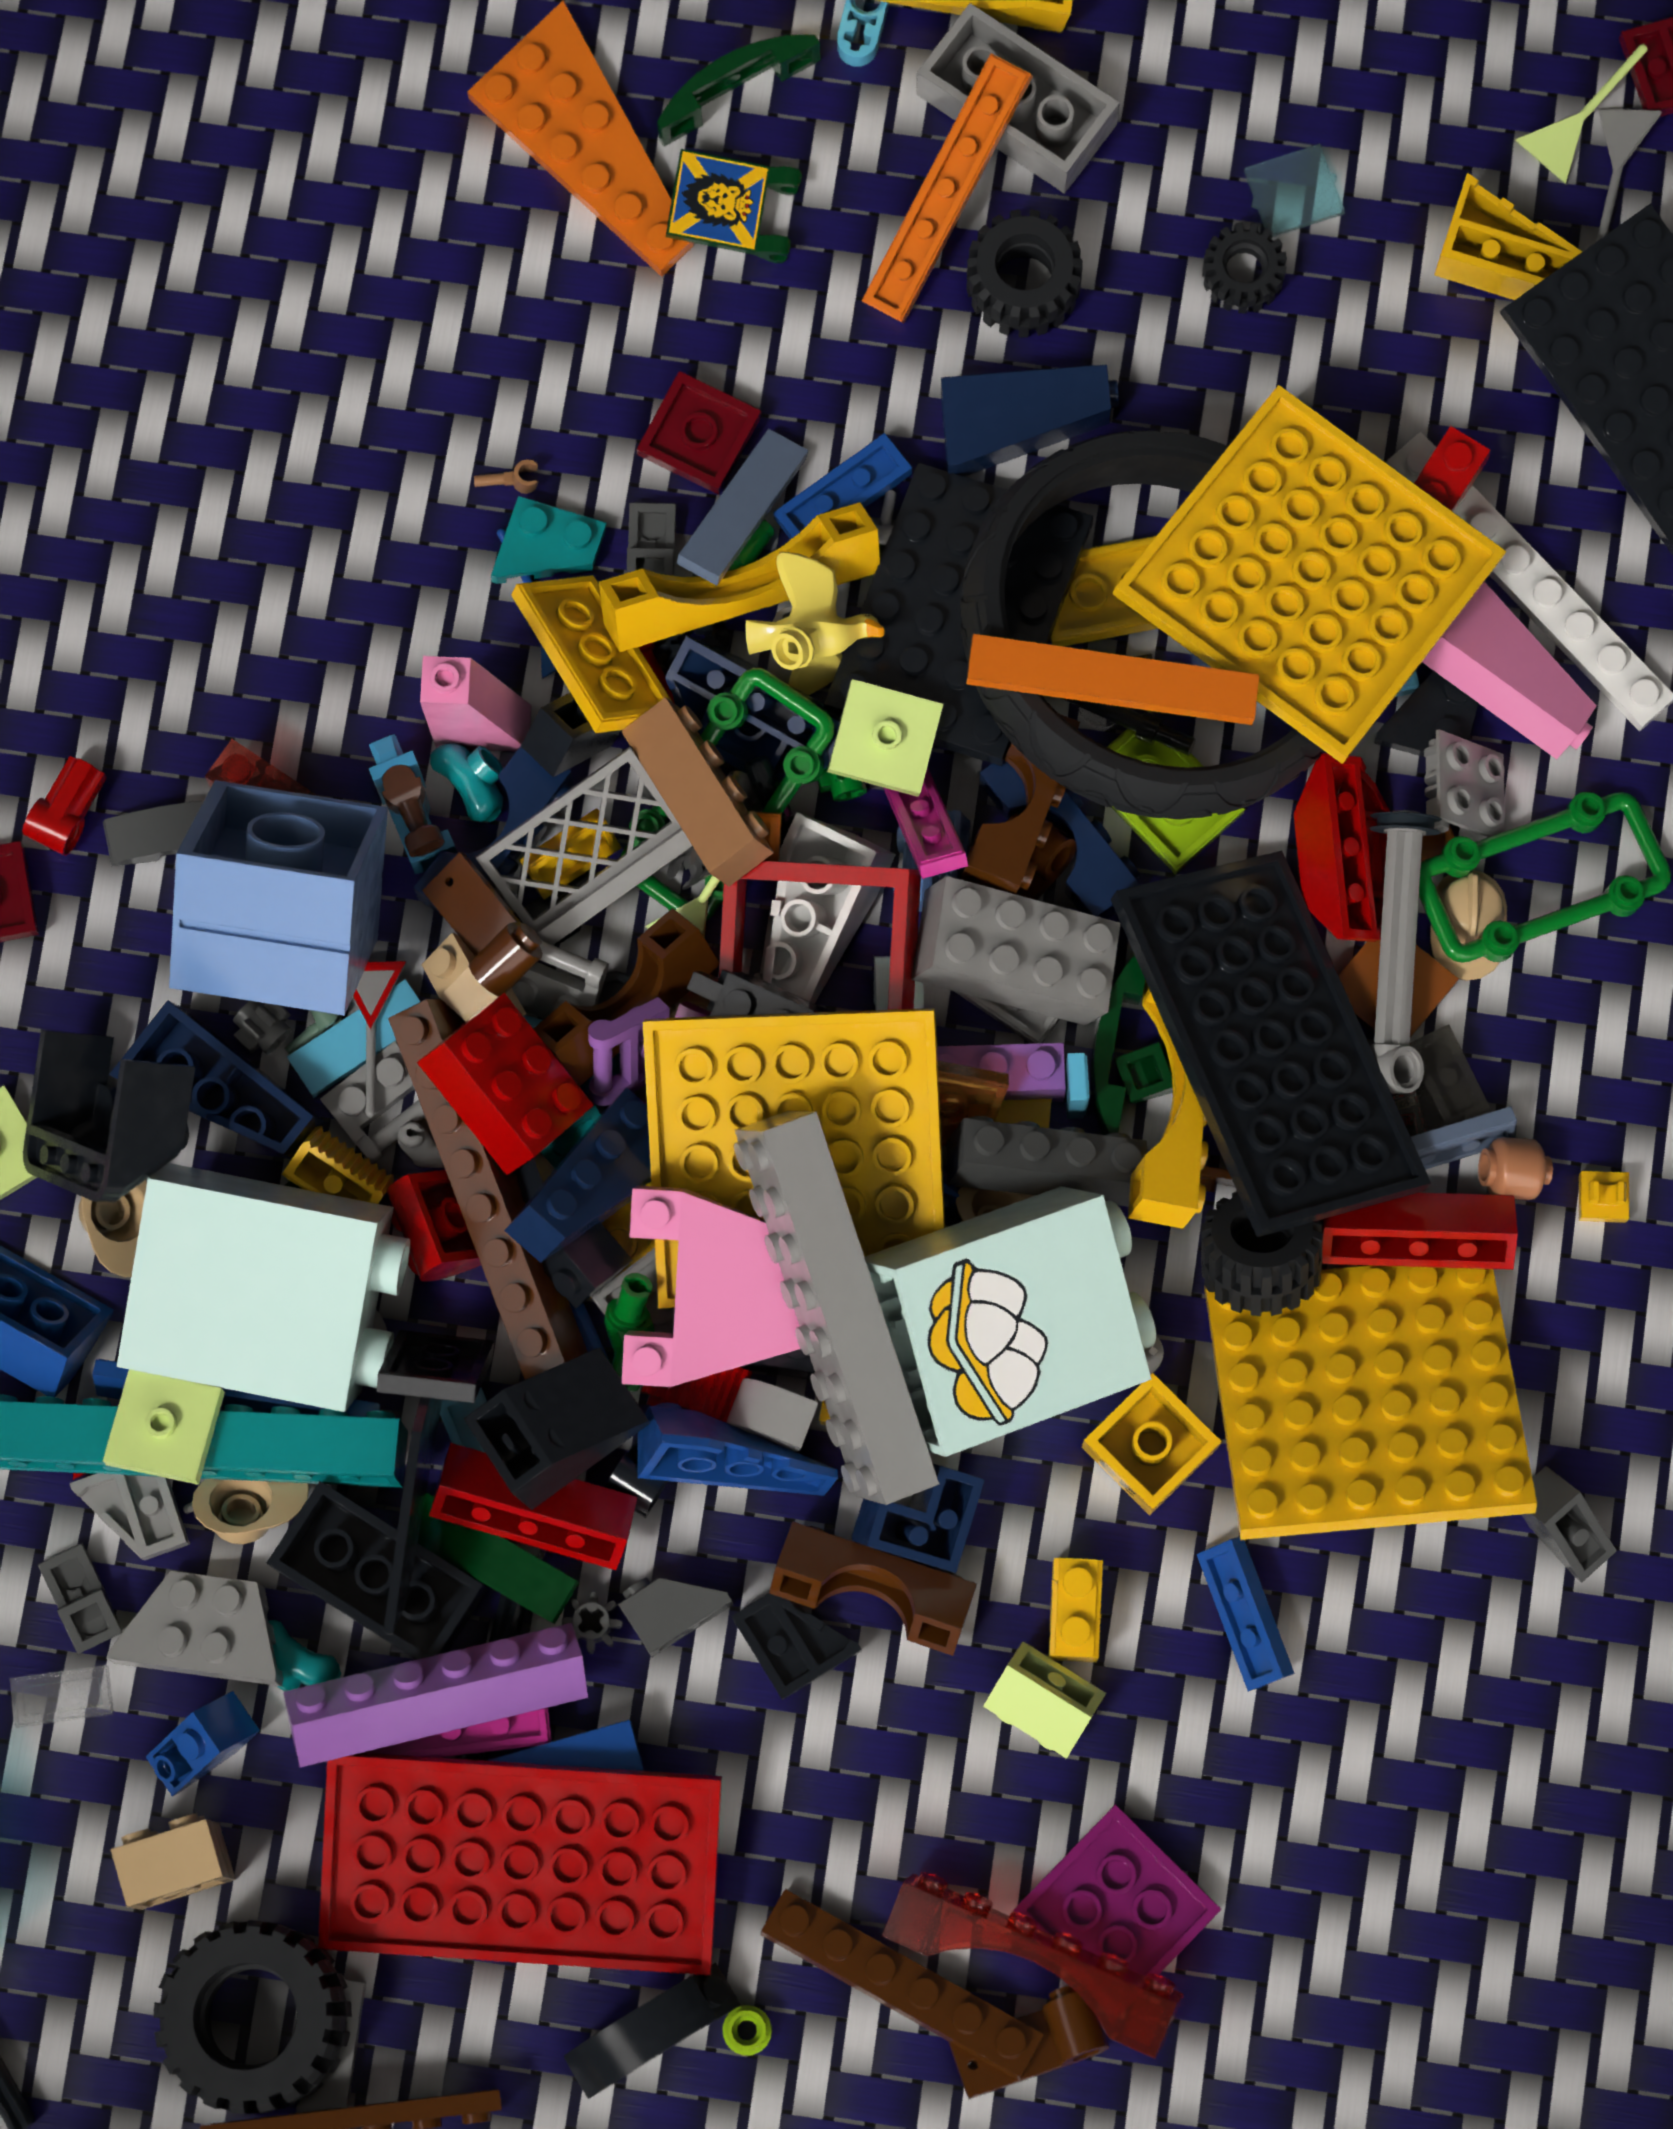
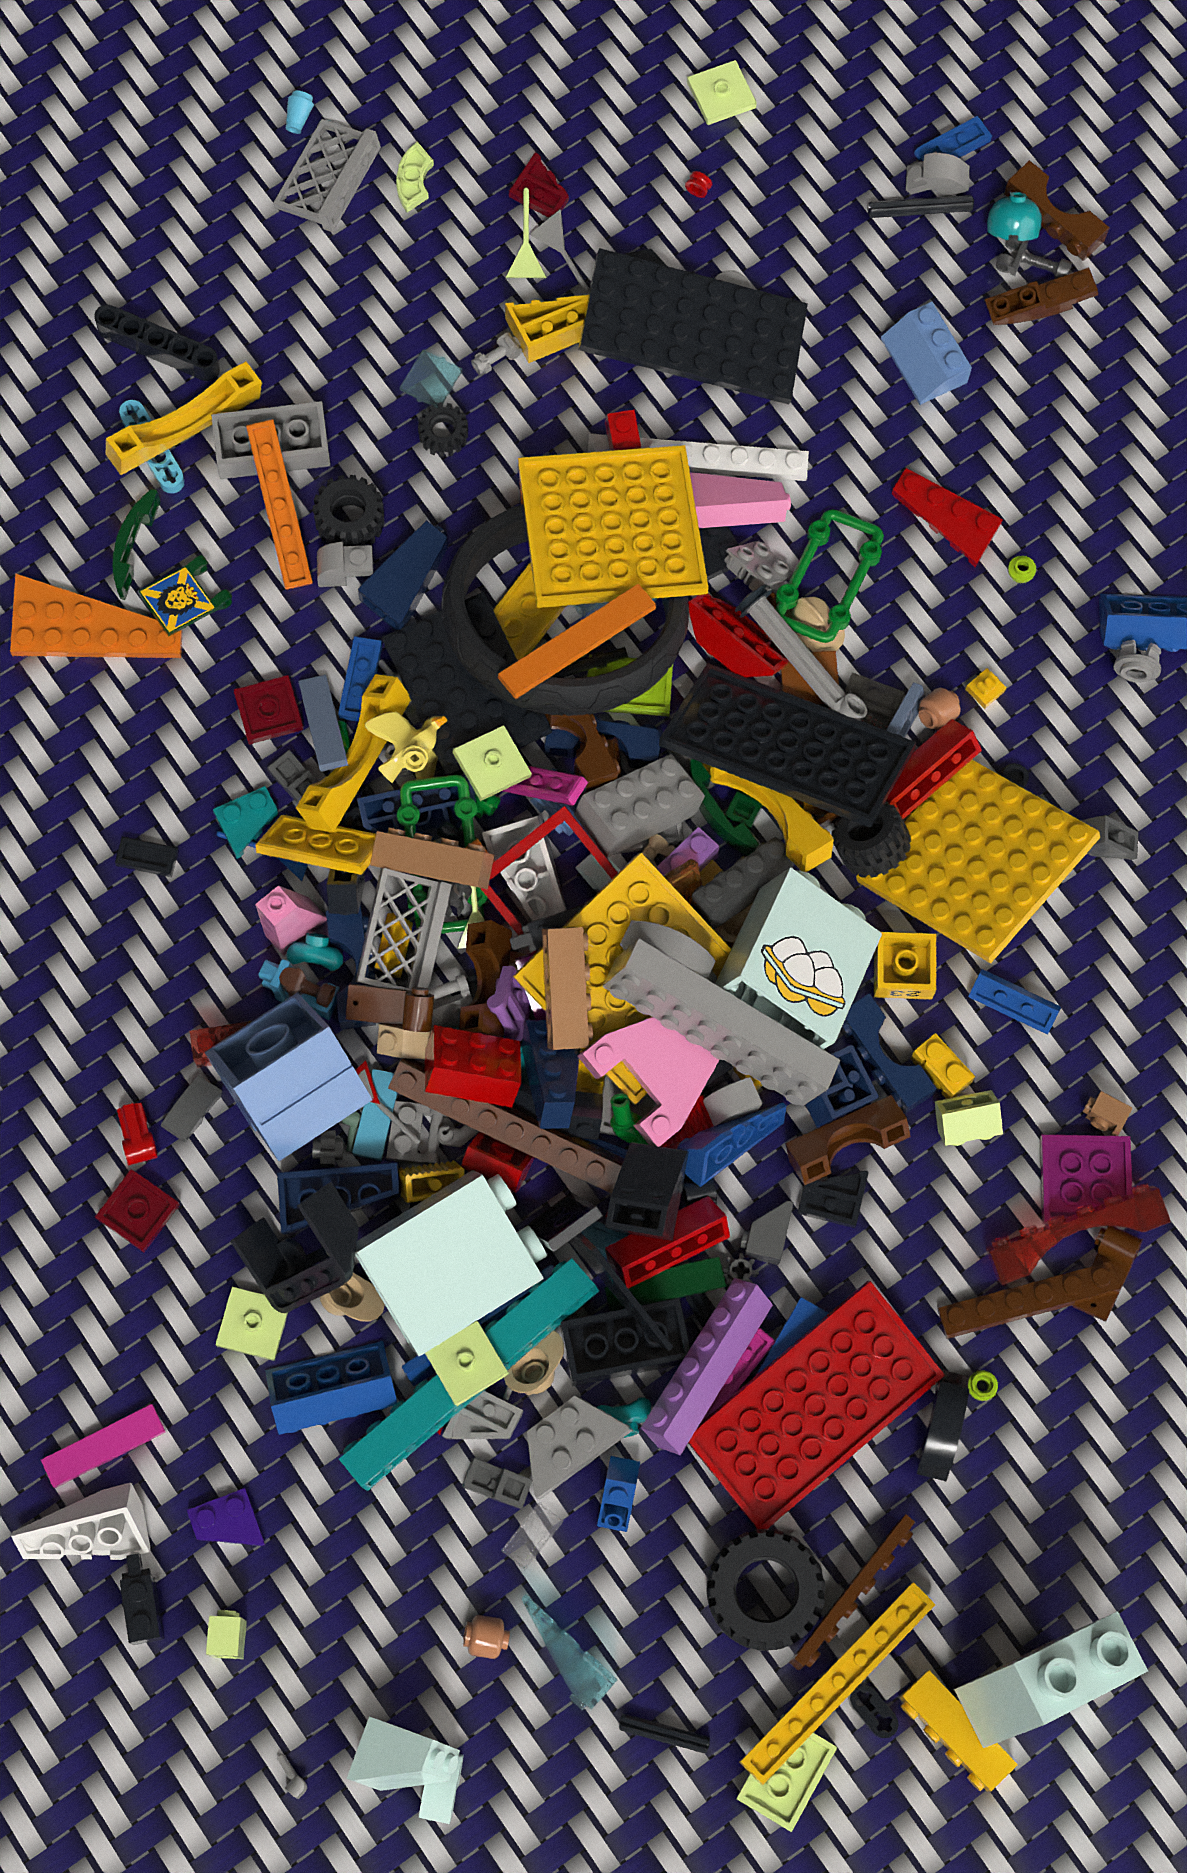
camera: 50 degrees left, 5 degrees down
tan brick [110,1813,236,1910] -> none
medium nougat hand [474,459,539,494] -> none
medium azure tile [1065,1053,1089,1119] -> none
none -> black tile [115,836,179,877]
none -> light grey brick [317,542,373,587]
none -> light grey bar [471,333,522,375]
none -> medium nougat brick [542,927,593,1050]
none -> light grey arch [620,920,717,984]
none -> tan piece [642,834,674,868]
none -> dark blue arch [840,993,937,1114]
none -> black tile [1000,763,1029,789]
none -> medium nougat brick [1083,1091,1132,1136]

